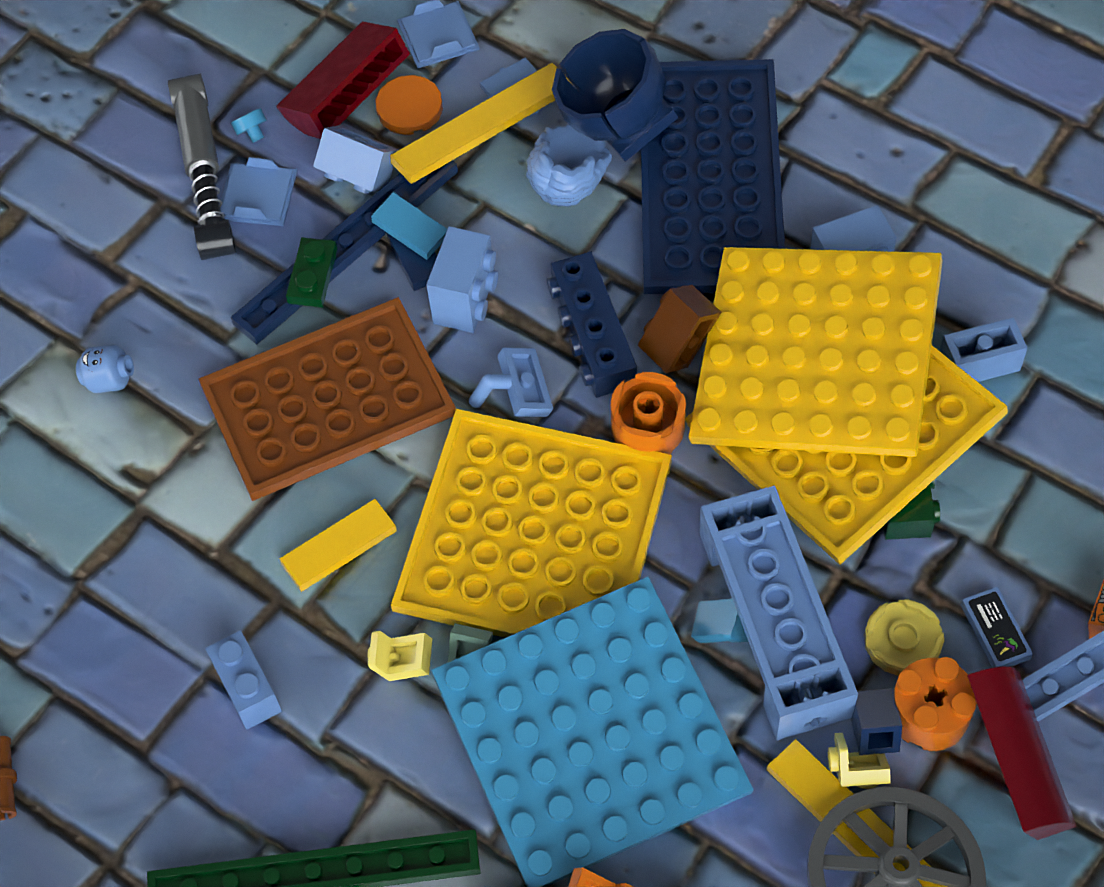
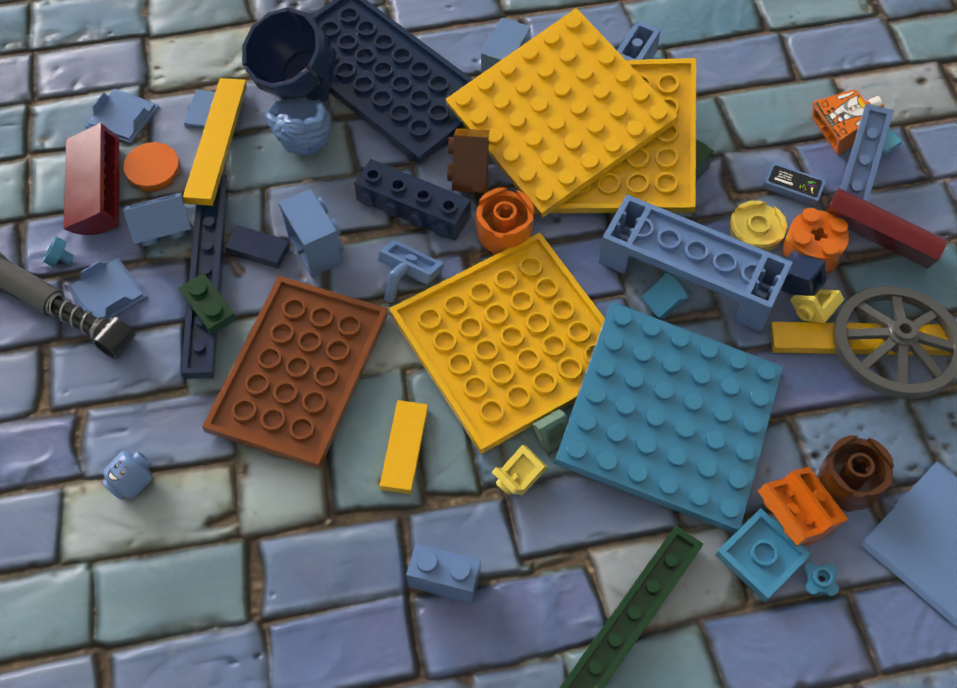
camera: 50 degrees left, 0 degrees up
dark azure tile [371,192,448,260] -> none

